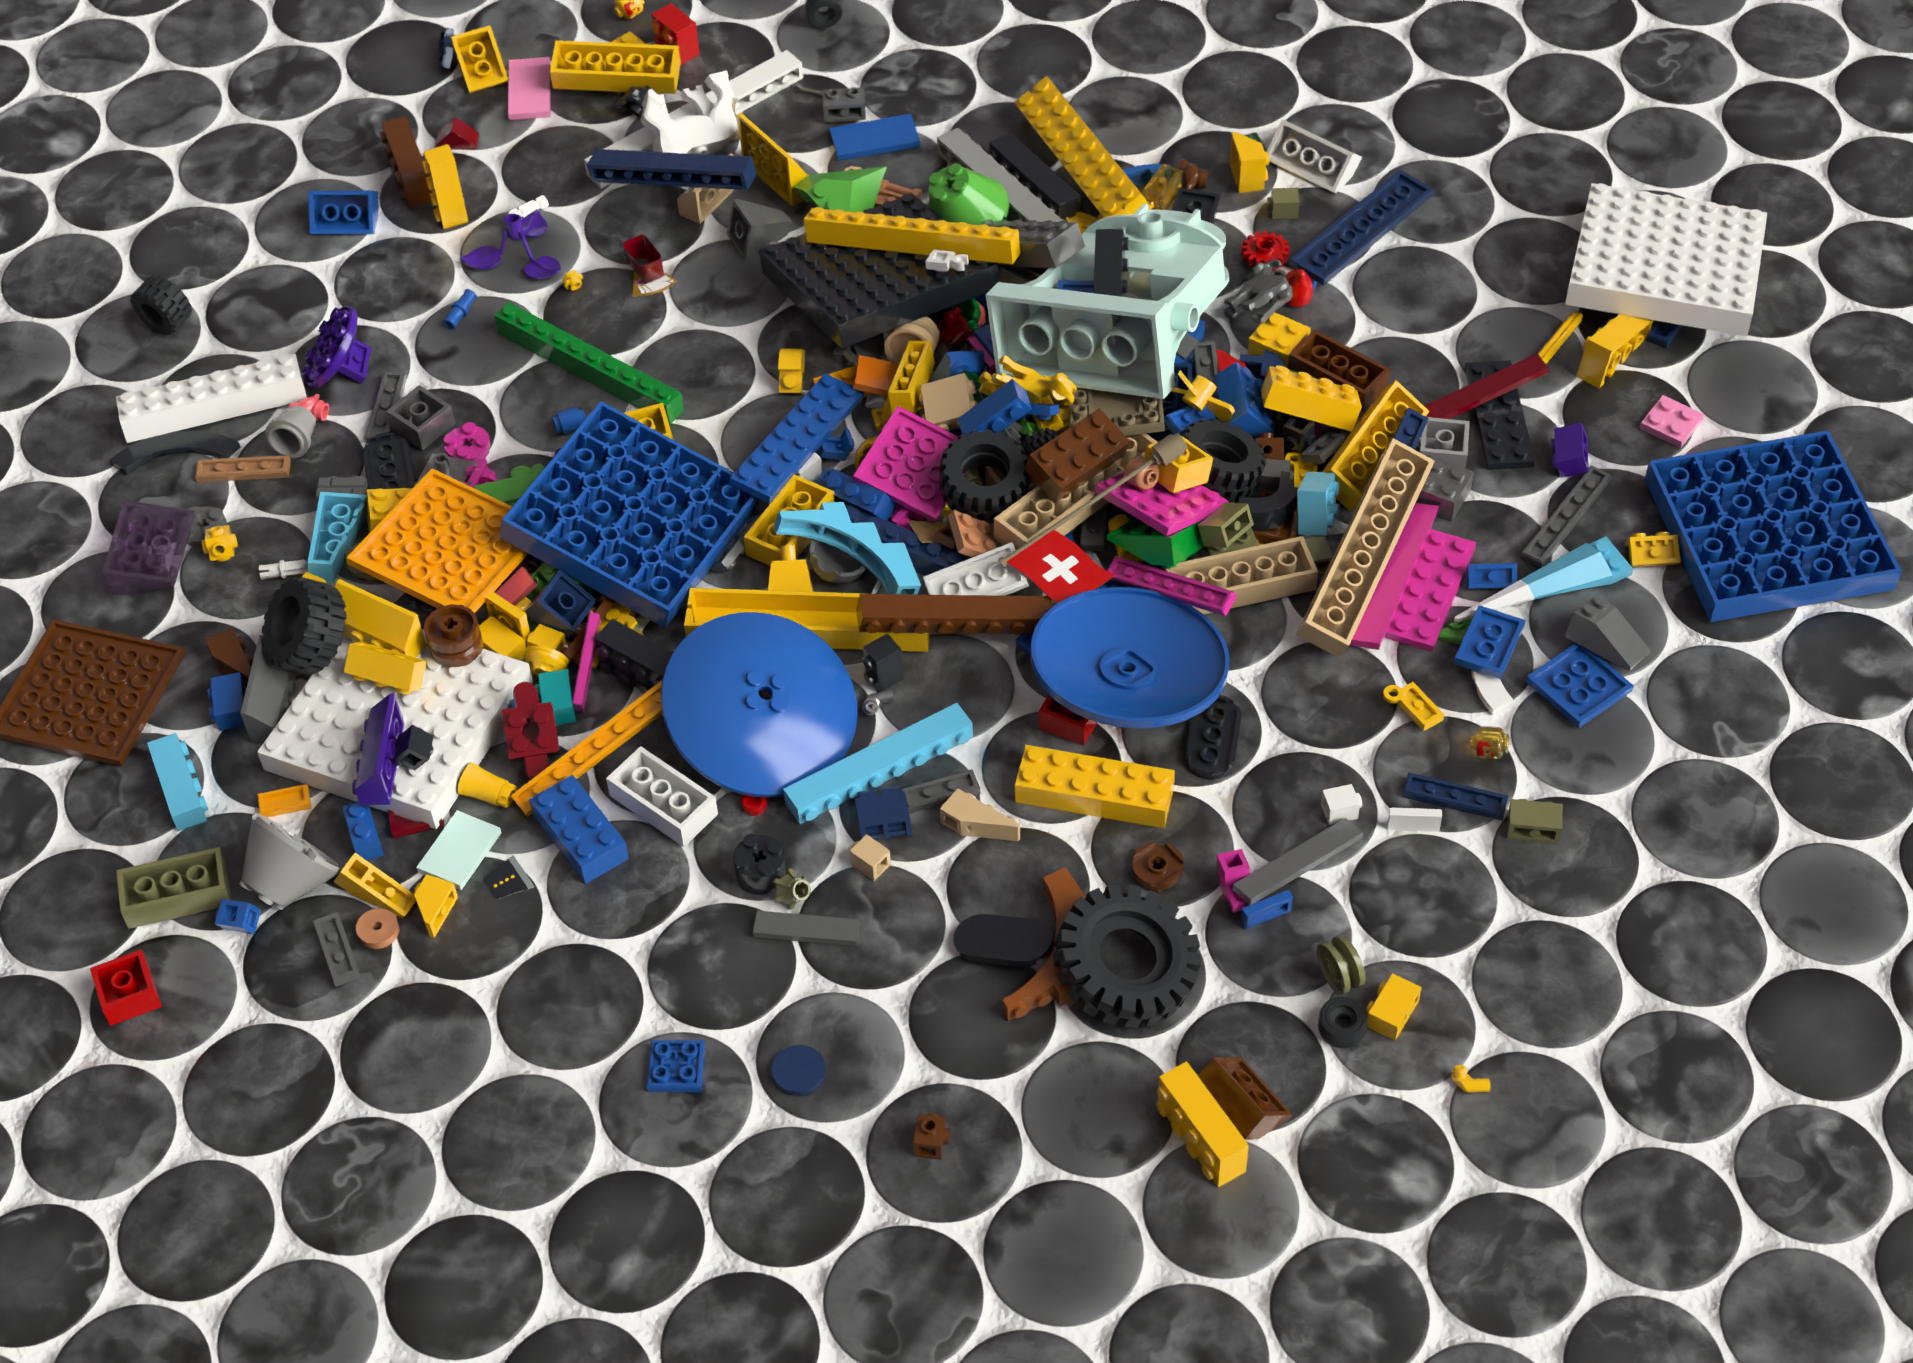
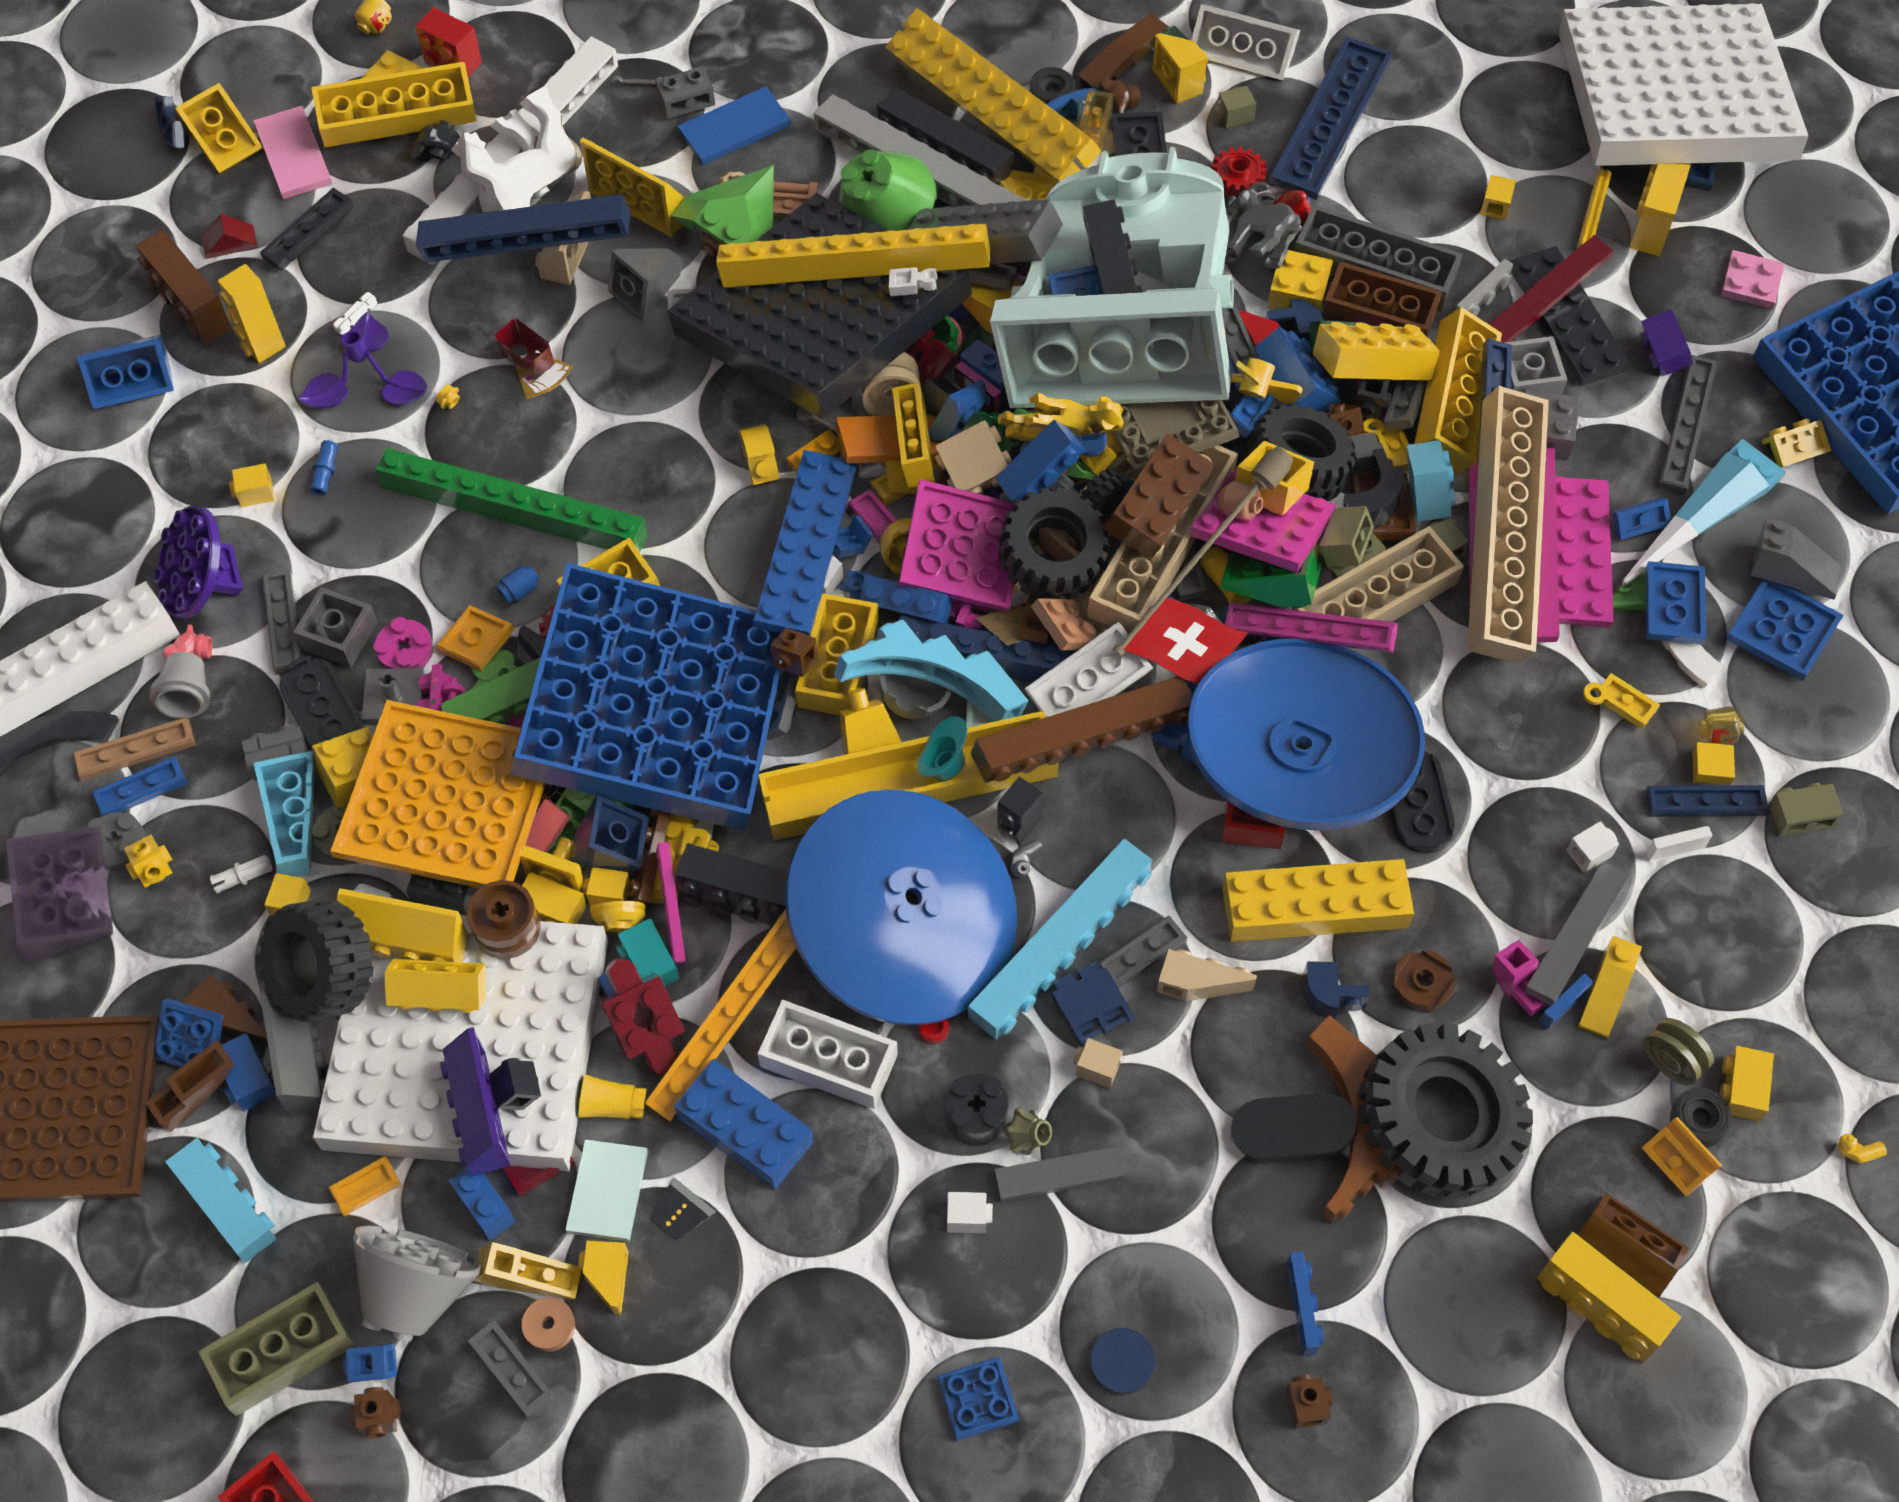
camera: 20 degrees left, 10 degrees up
none -> blue tile [92,756,188,816]
none -> reddish brown slope [145,1040,235,1132]
none -> blue tile [155,998,224,1067]
none -> yellow brick [229,464,275,507]
none -> black plate [260,187,354,271]
none -> reddish brown brick [350,1387,400,1438]
none -> light orange tile [436,605,515,672]
none -> reddish brown brick [770,628,818,677]
none -> dark pink tile [848,489,897,544]
none -> teal piece [917,716,968,782]
none -> white brick [947,1192,993,1233]
none -> black tyre [1030,67,1075,104]
none -> reddish brown slope [1078,13,1170,93]
none -> blue plate [1287,1251,1323,1356]
none -> dark grey brick [1294,205,1463,312]
none -> dark blue brick [1303,961,1370,1019]
none -> light grey plate [1455,259,1513,316]
none -> yellow brick [1480,175,1516,220]
none -> yellow slope [1578,936,1642,1038]
none -> light orange plate [1642,1117,1722,1196]
none -> yellow piece [1692,742,1735,786]

